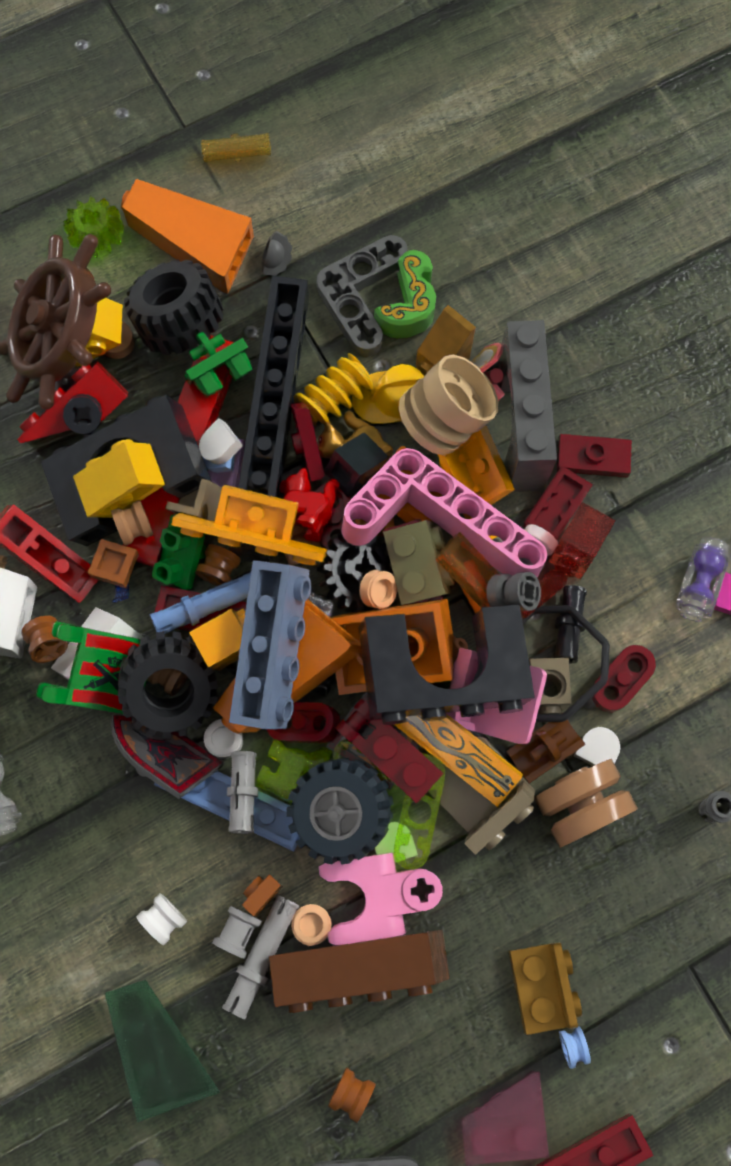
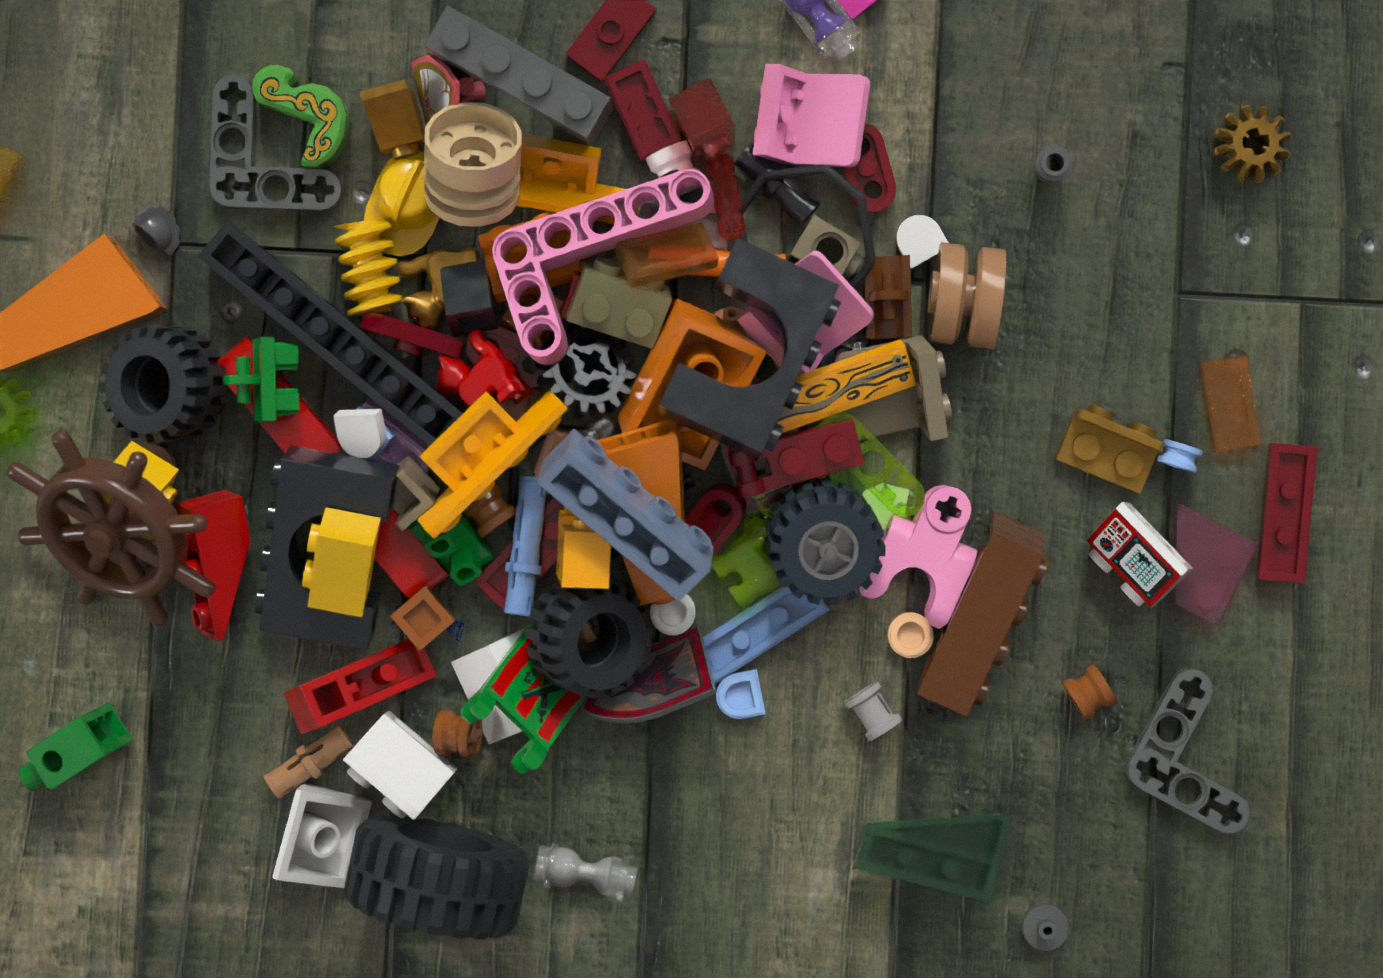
camera: 60 degrees left, 15 degrees up
black wheel [63,394,102,434] -> none
medium nougat wheel [111,500,153,546] -> none
white wheel [136,893,187,945] -> none
light grey pin [222,895,299,1019] -> none
light grey pin [227,751,258,834] -> none
dark orange plate [242,874,283,917] -> none
light nougat tile [360,570,397,609] -> none
dark grey wheel [487,572,541,611] -> none
none -> light blue tile [716,668,766,719]
none -> bright pink bracket [752,64,870,167]
none -> slope [1086,502,1193,607]
none -> clear orange tile [1199,355,1261,452]

